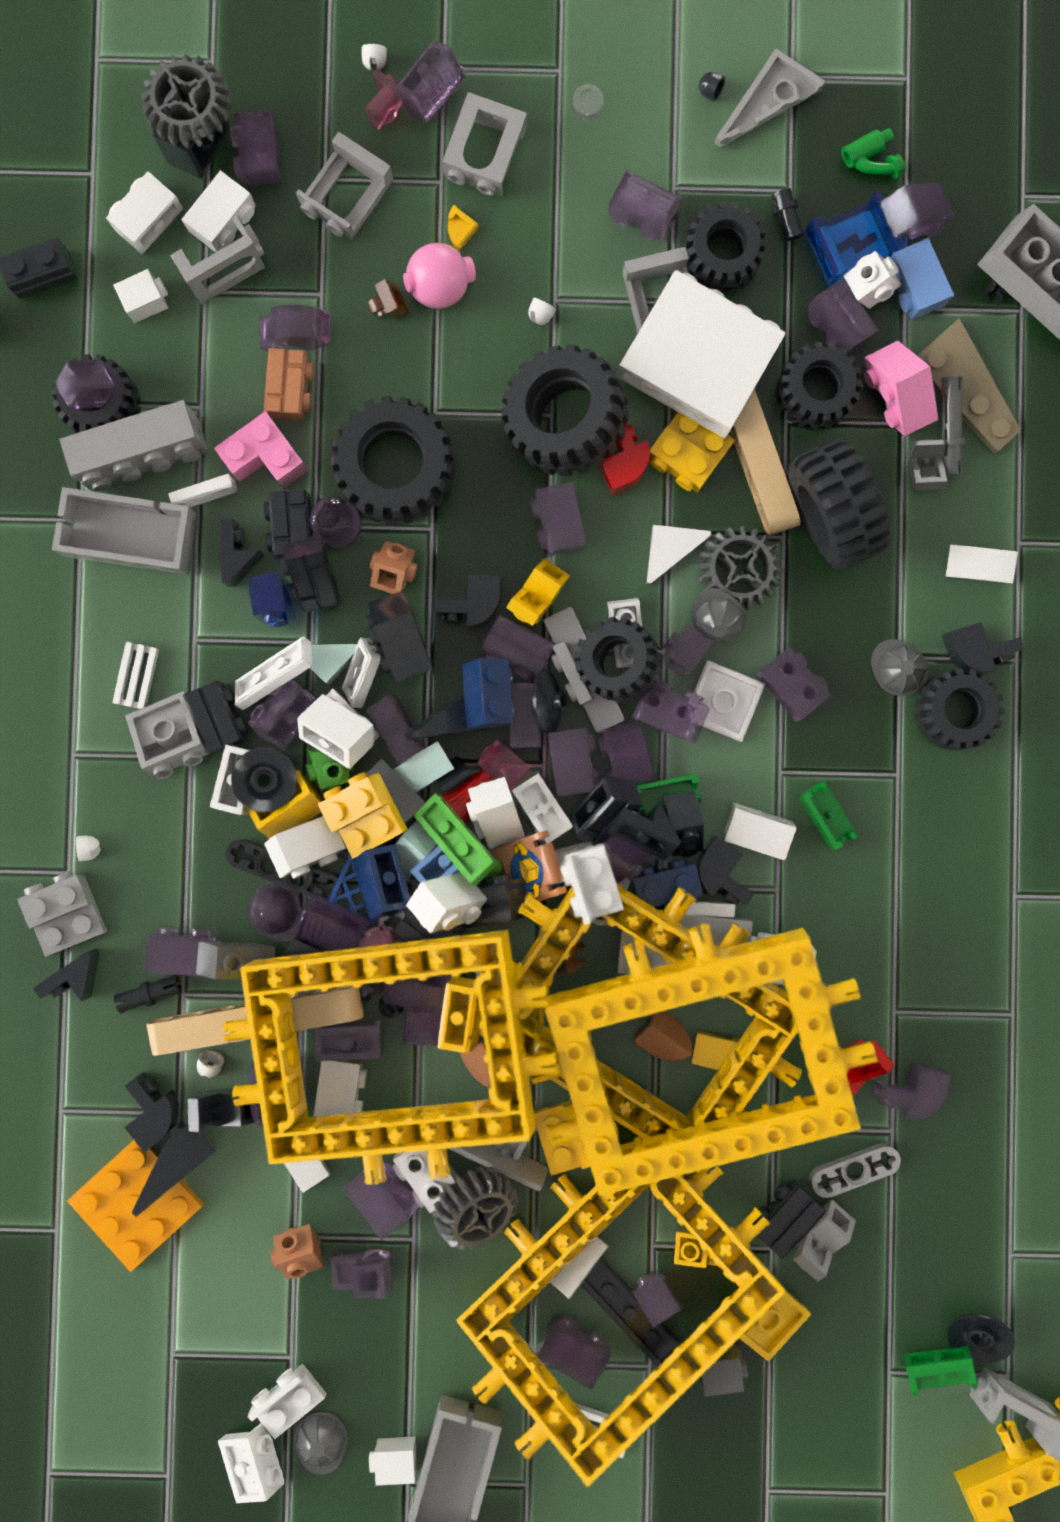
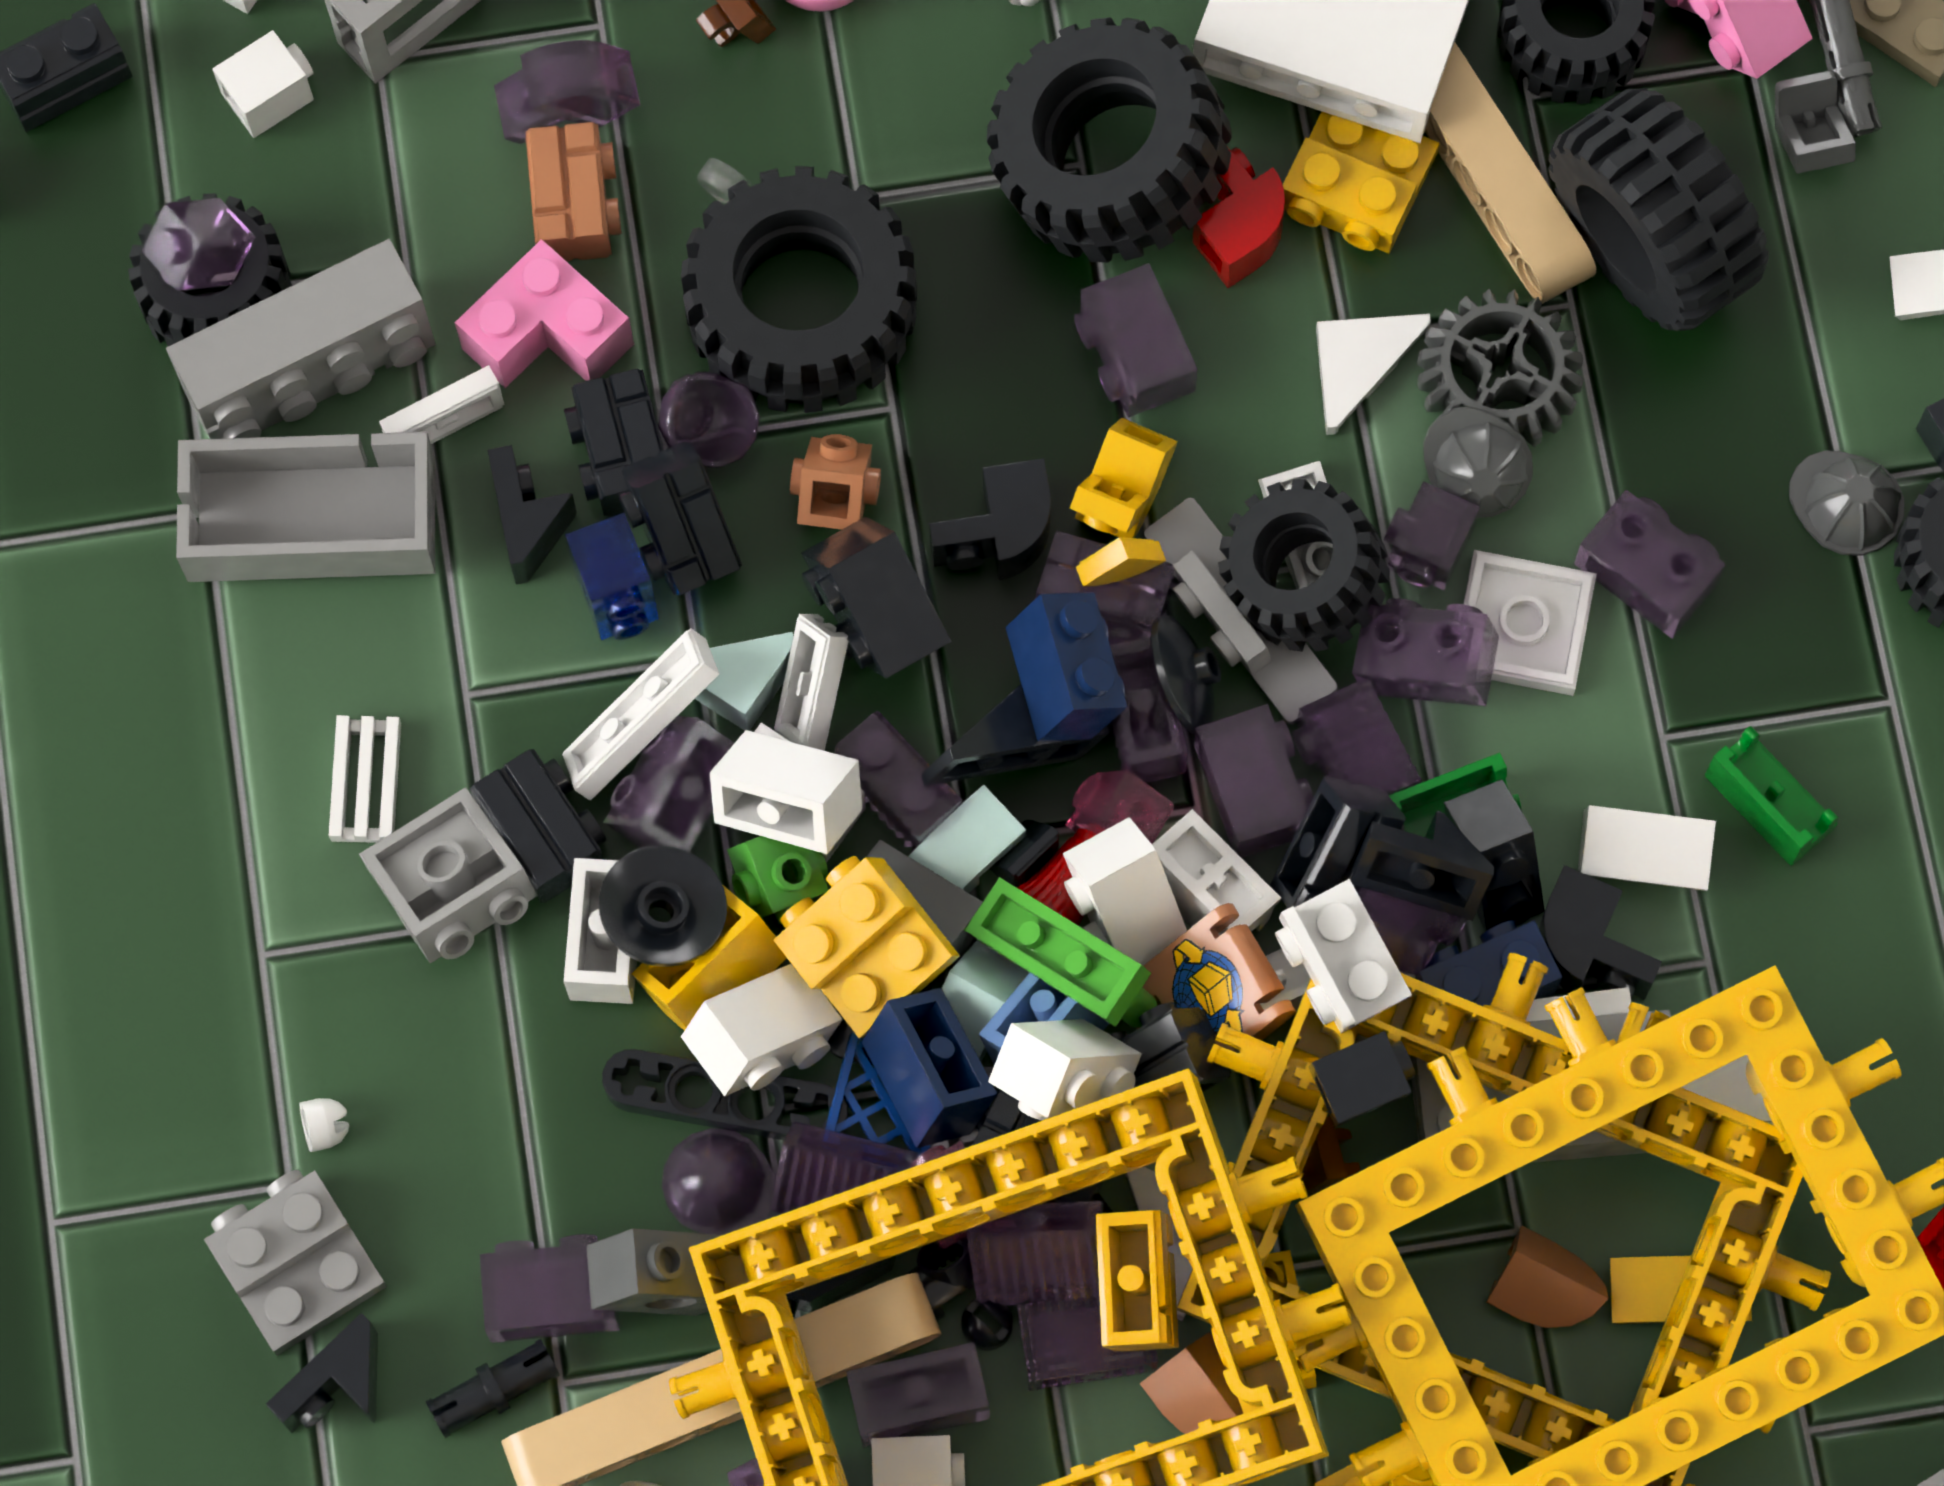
camera: 10 degrees left, 15 degrees down
none -> clear tile [697,157,754,204]
none -> yellow tile [1076,537,1166,587]
none -> black brick [1308,1031,1416,1127]

